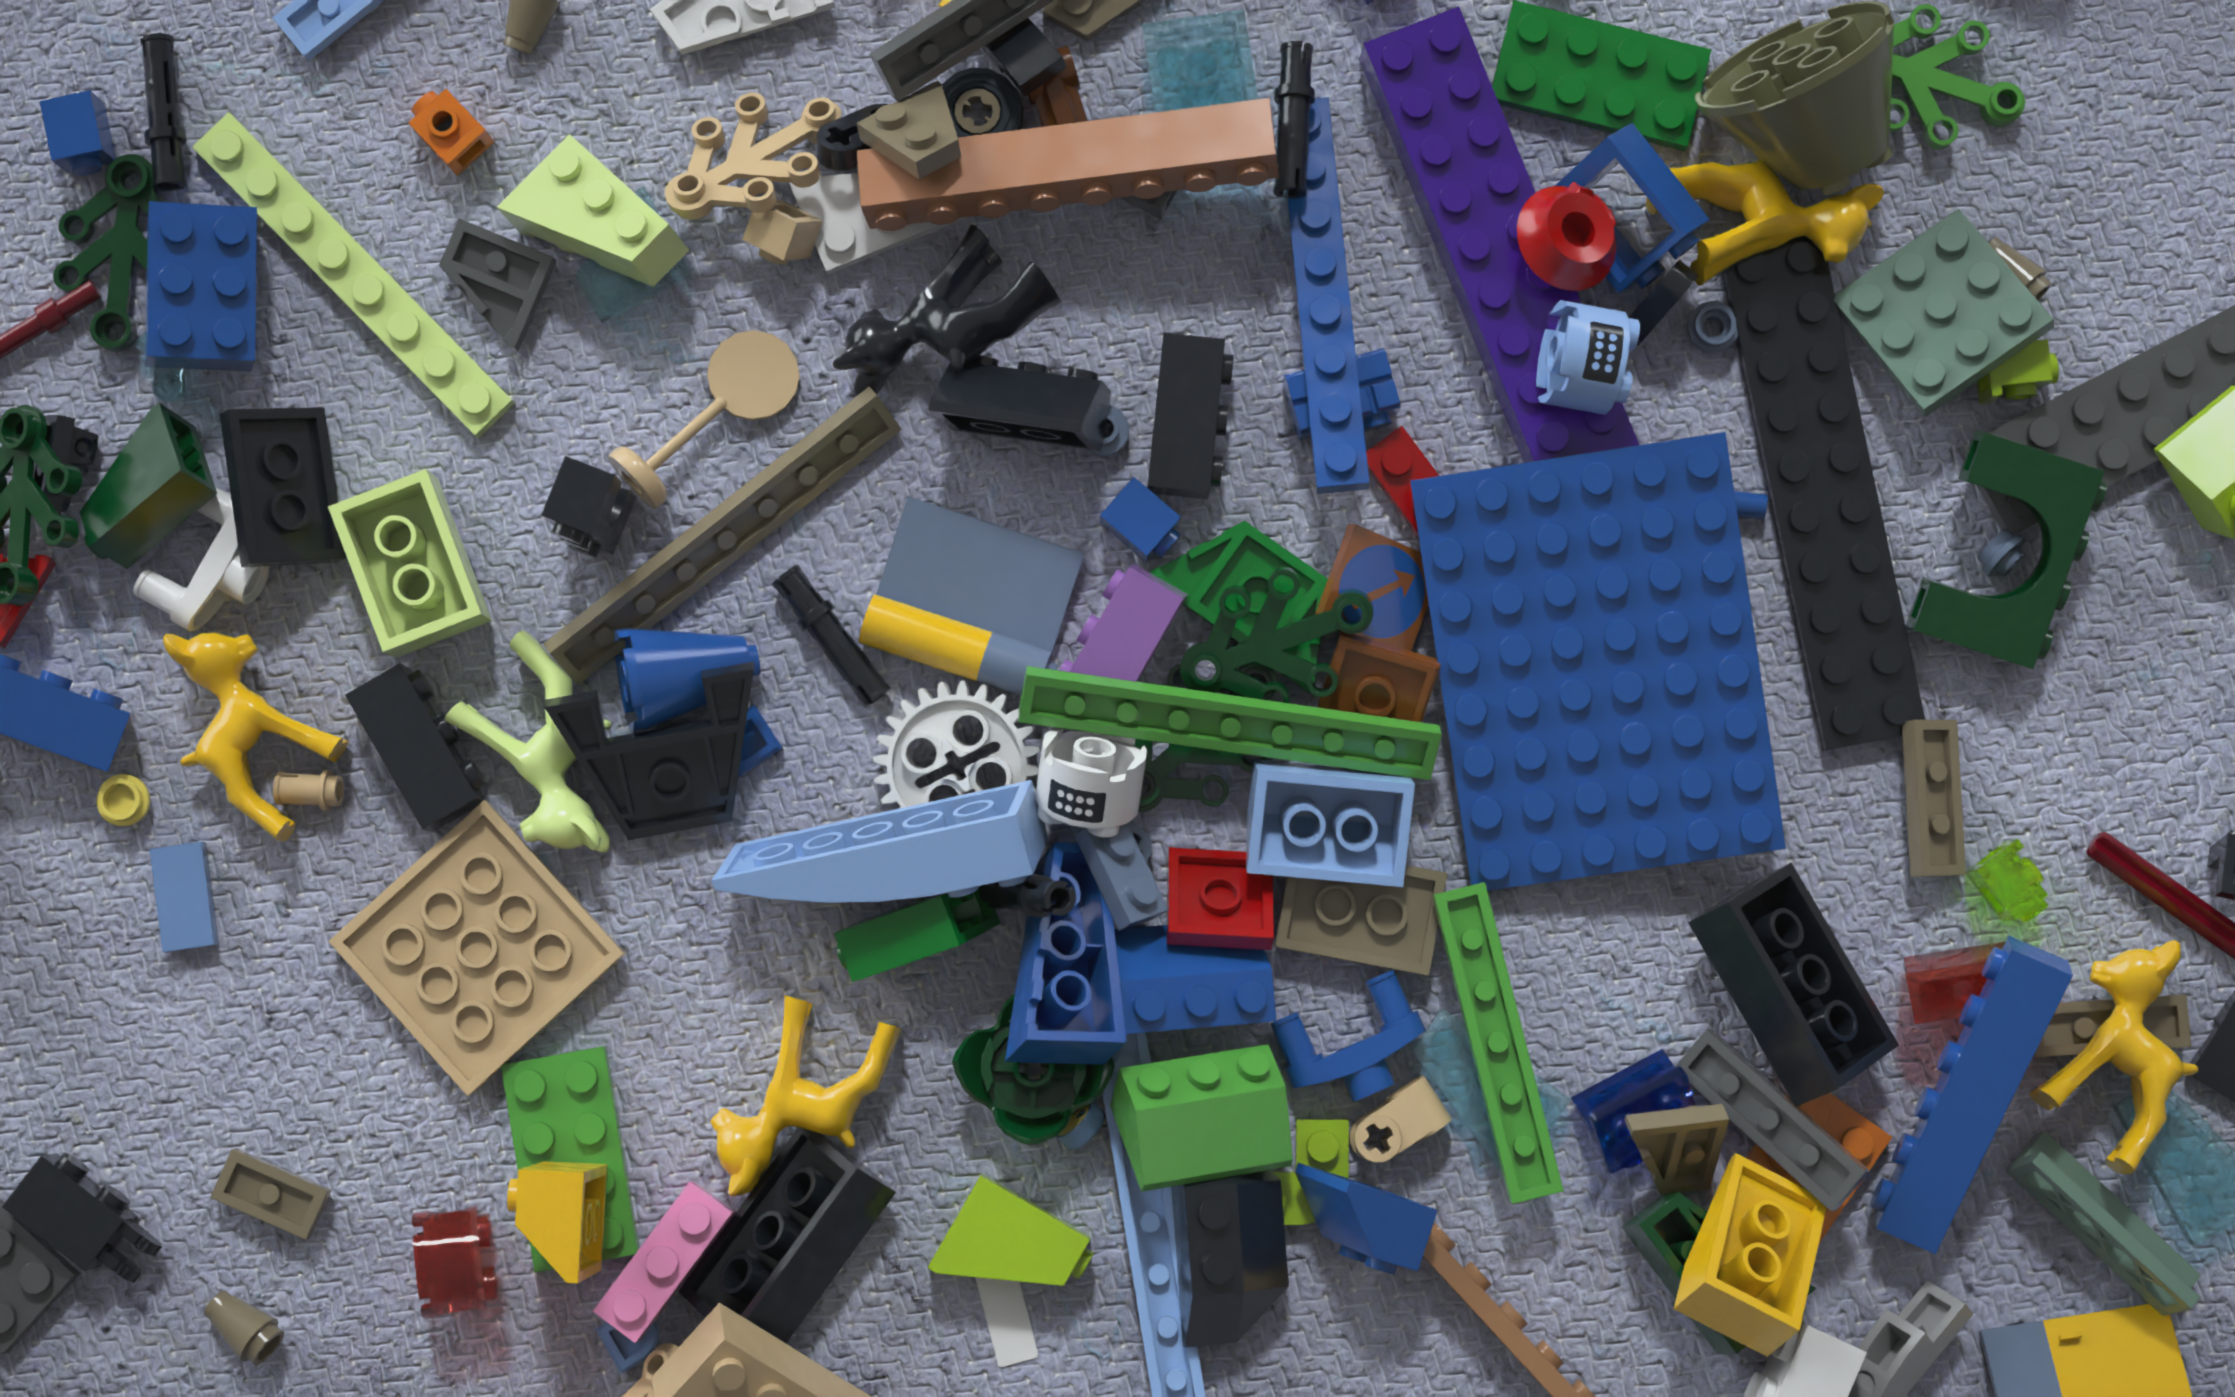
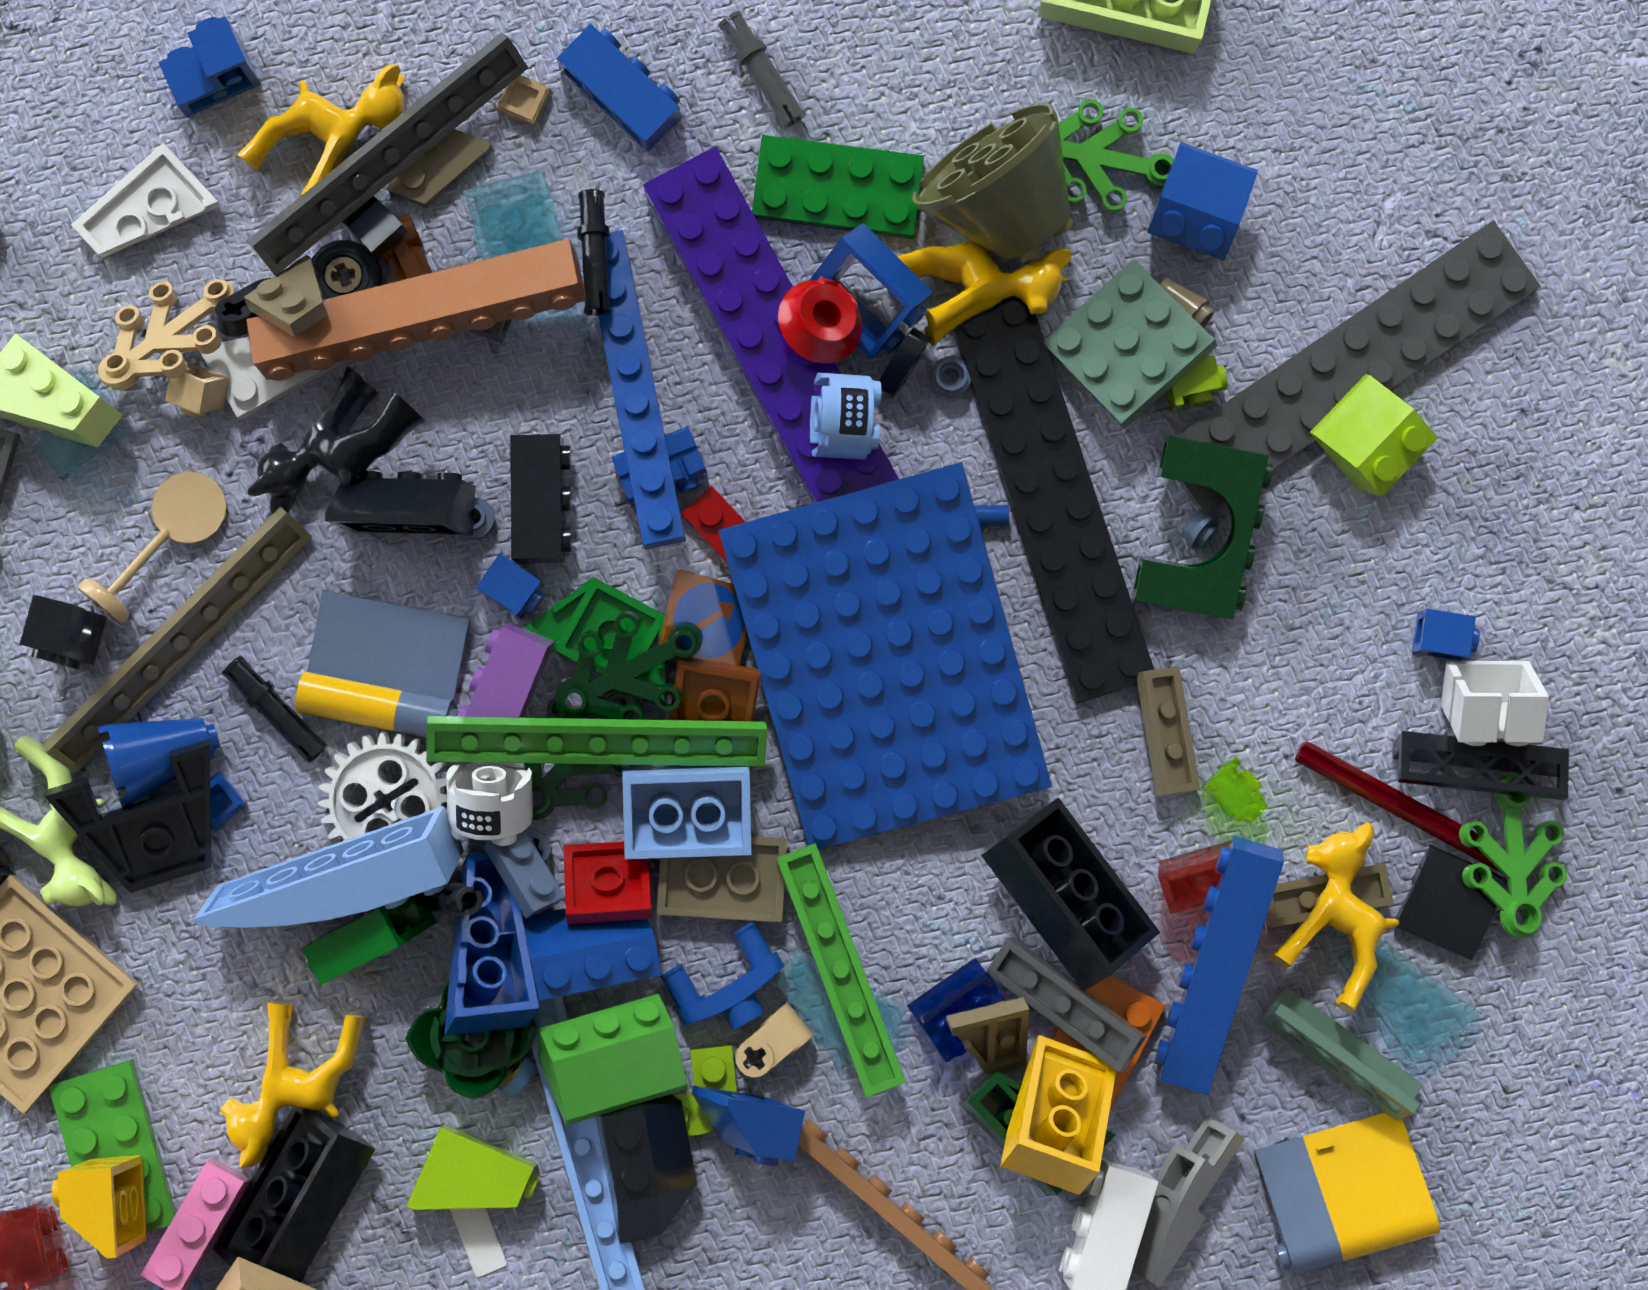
camera: 10 degrees left, 0 degrees up
none -> blue slope [1147,142,1258,261]

